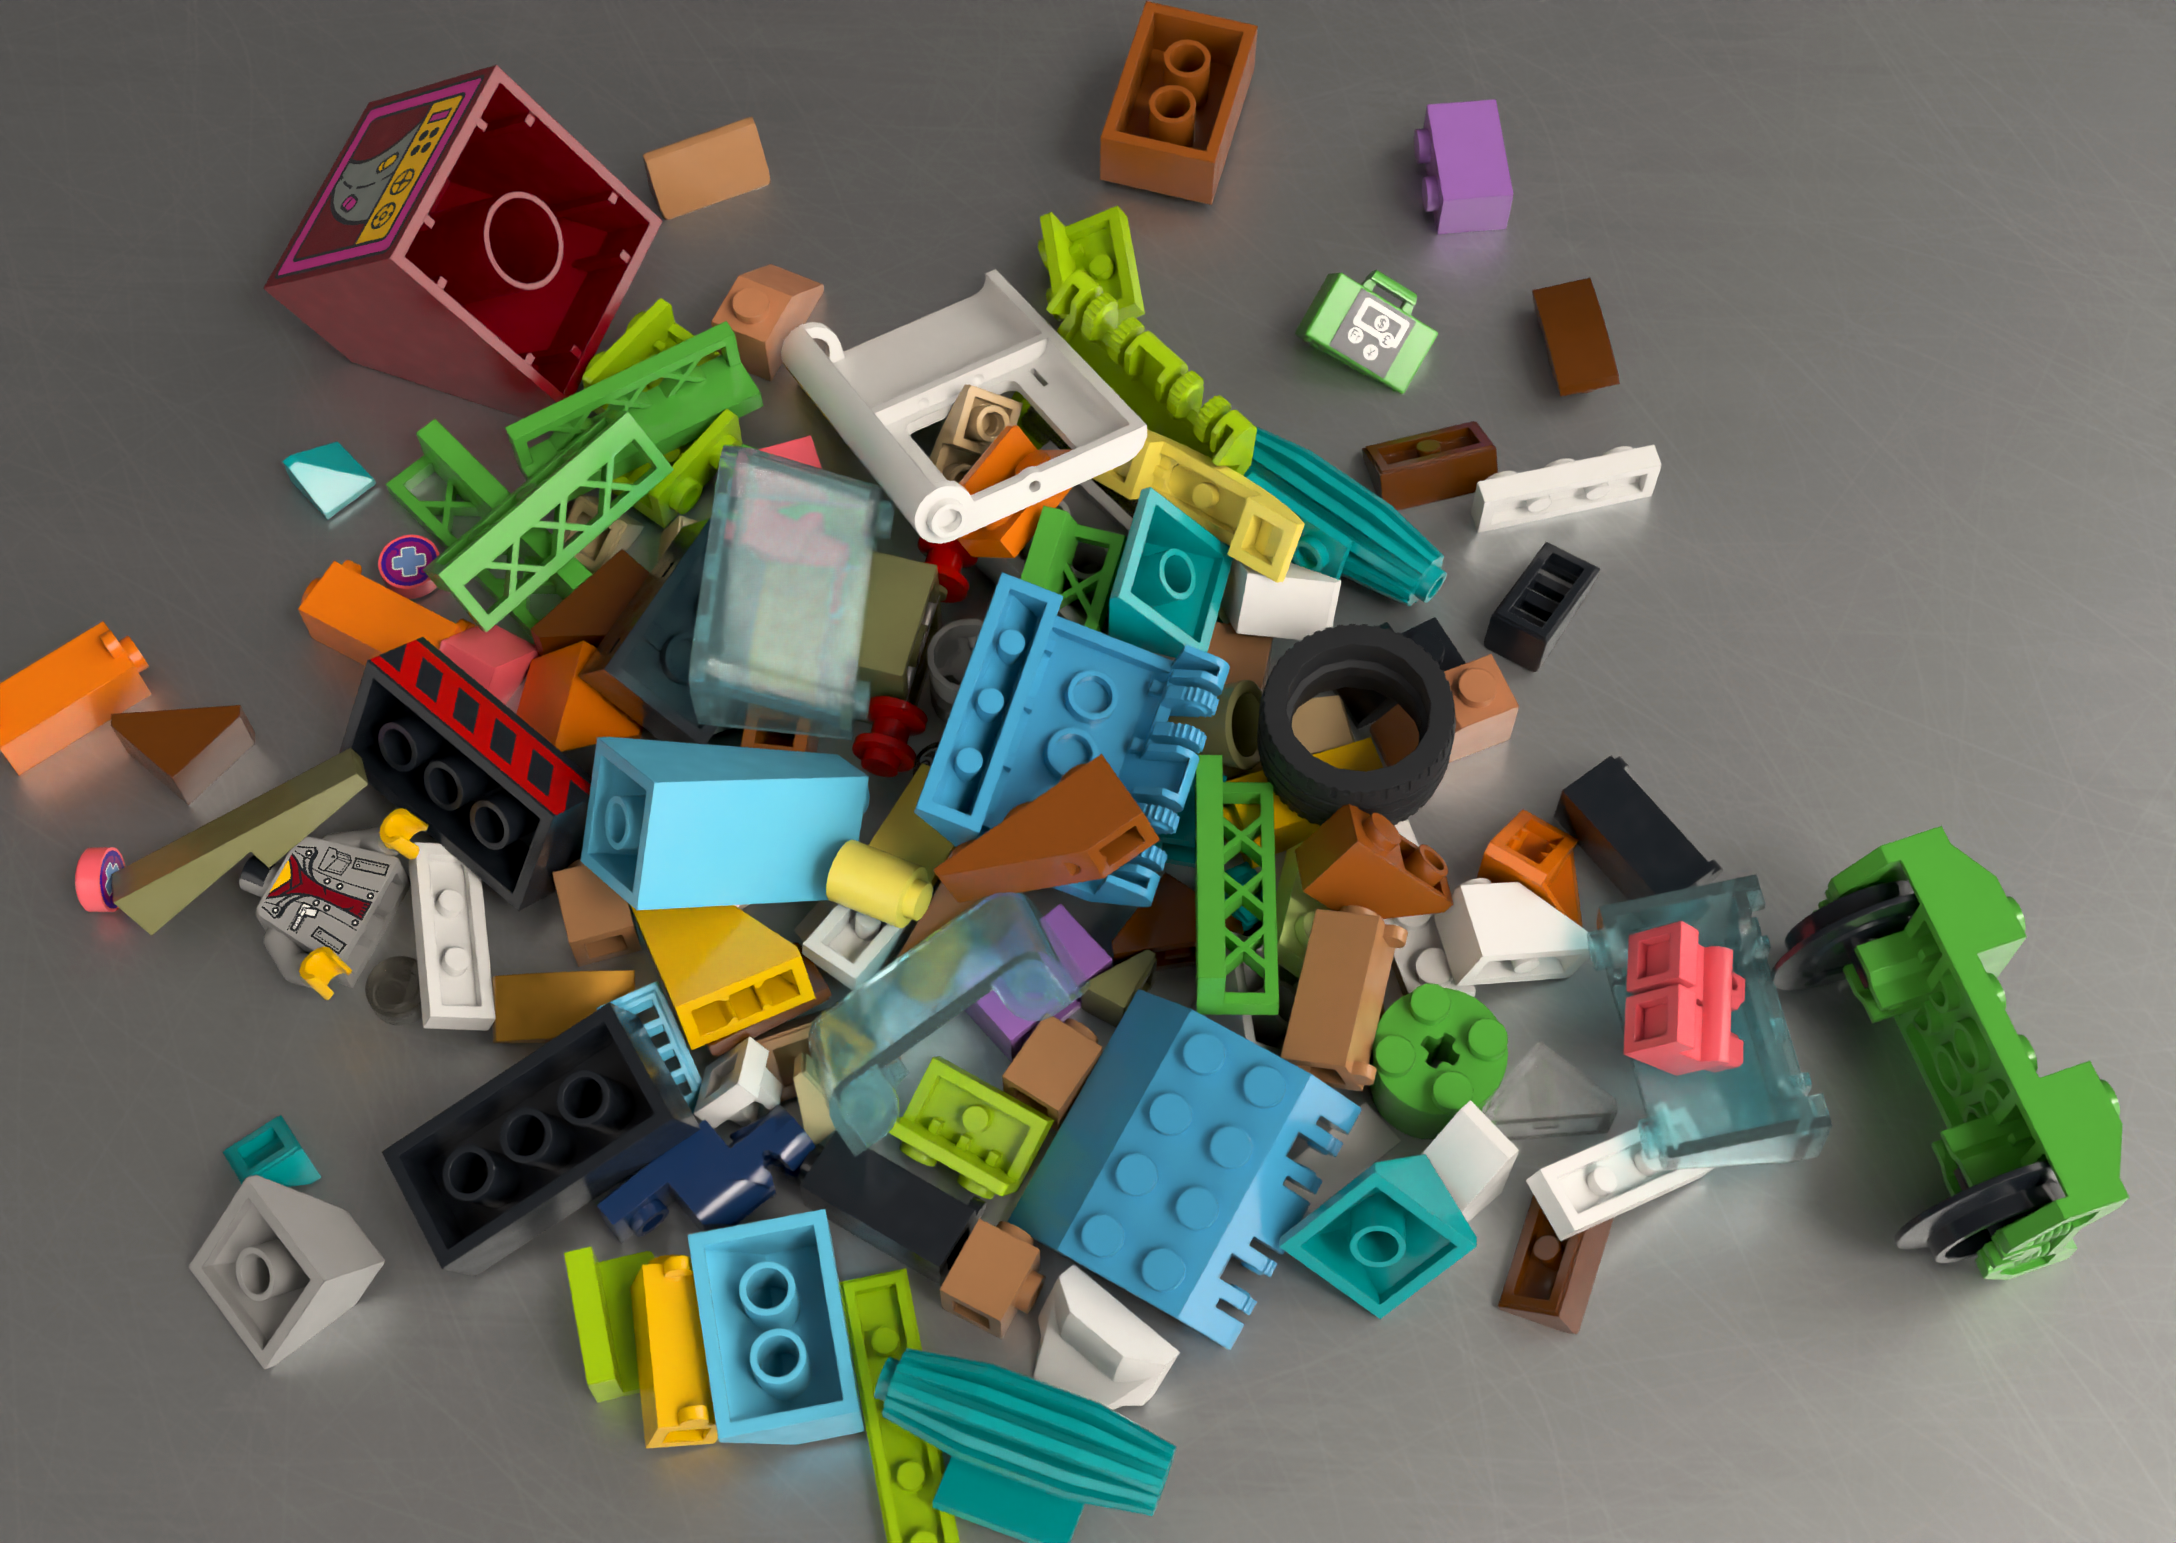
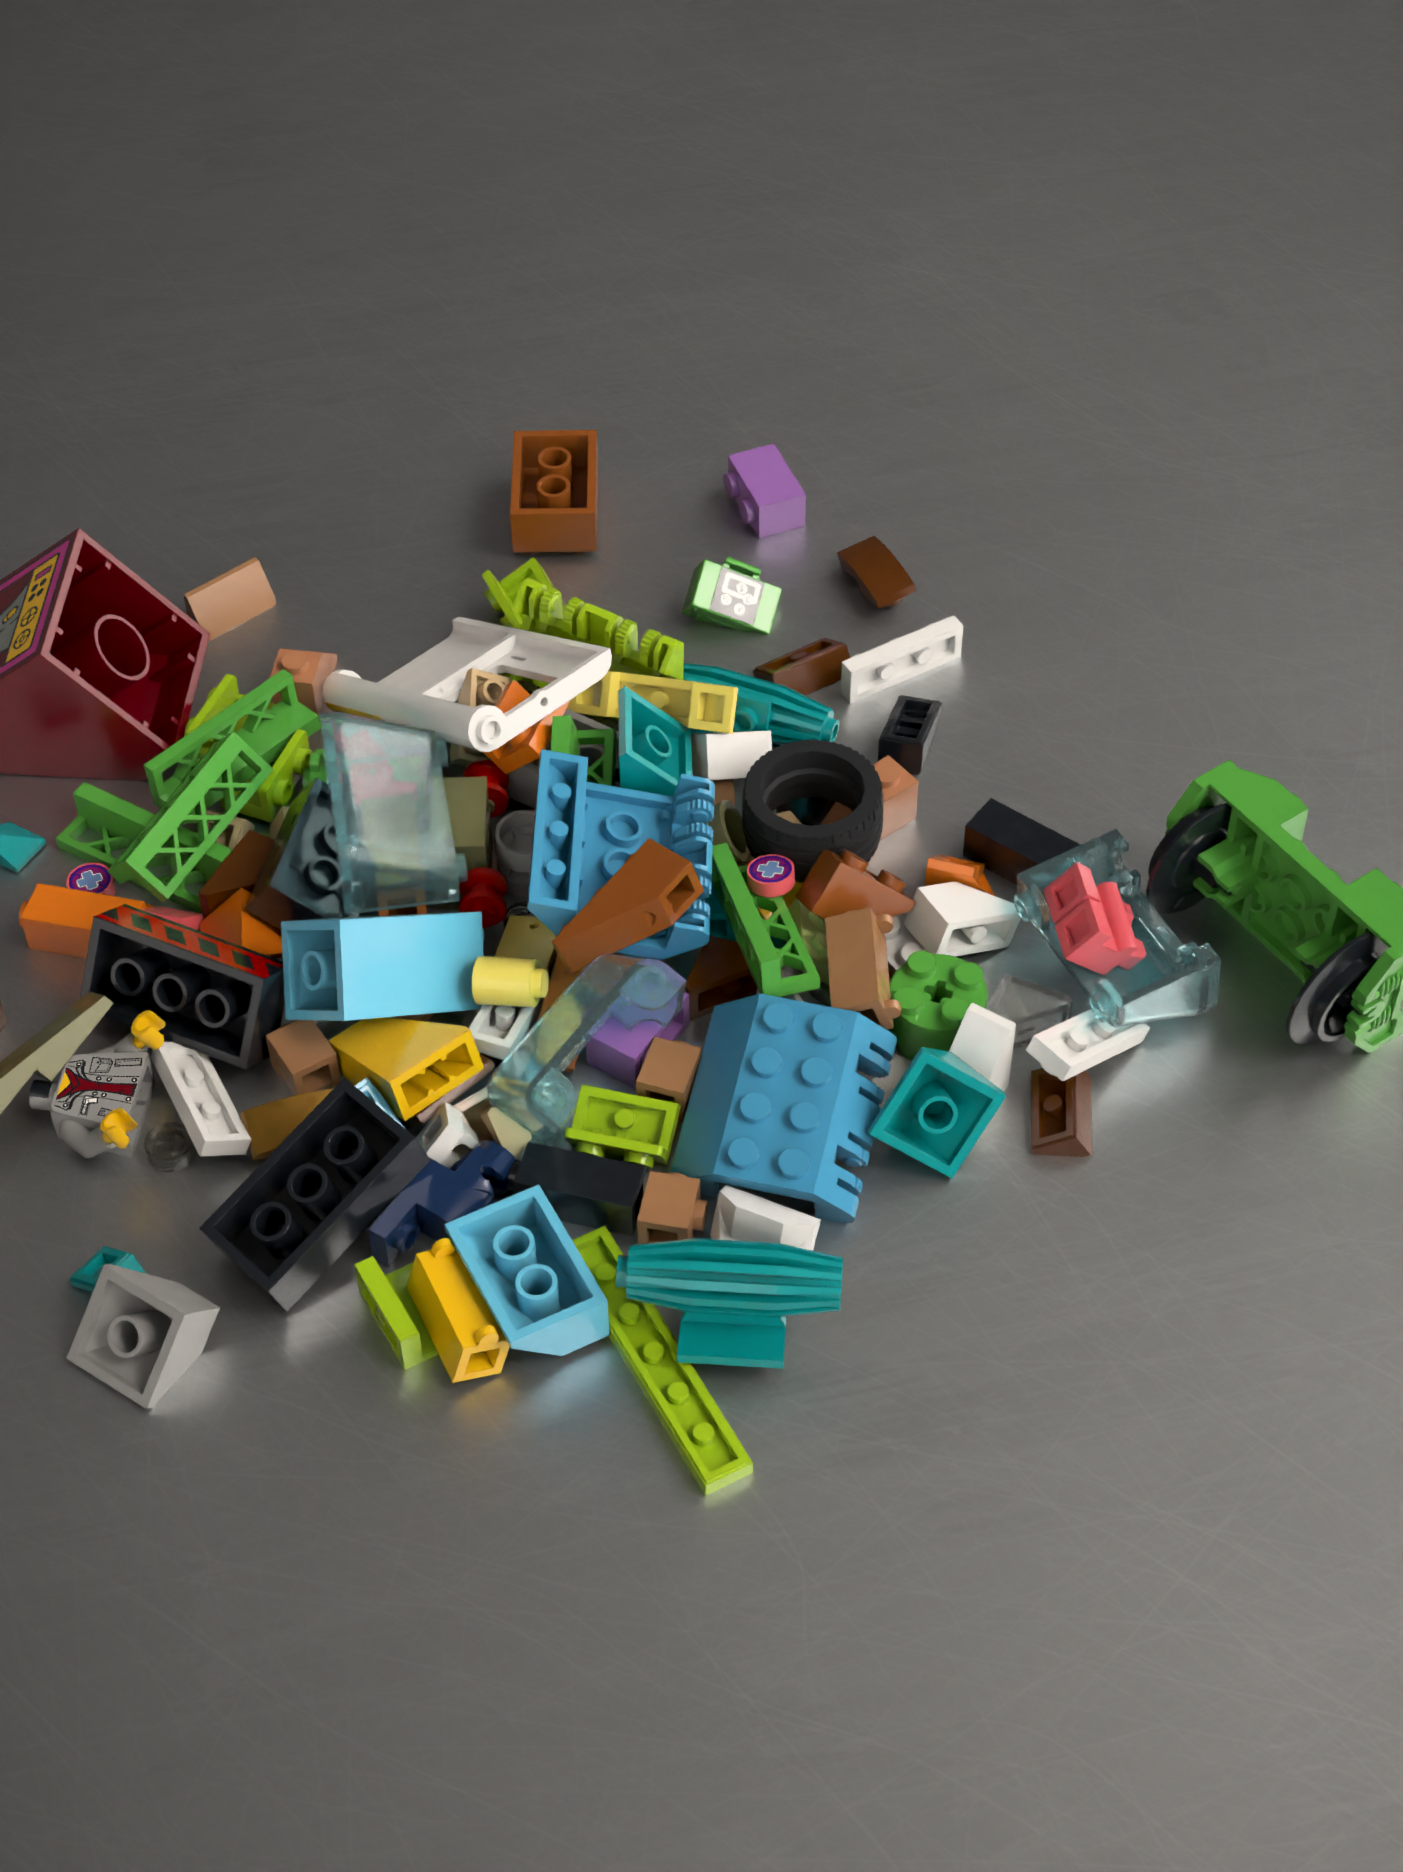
camera: 15 degrees left, 15 degrees down
olive slope [1081,949,1157,1028] -> none
none -> tile [747,854,795,898]

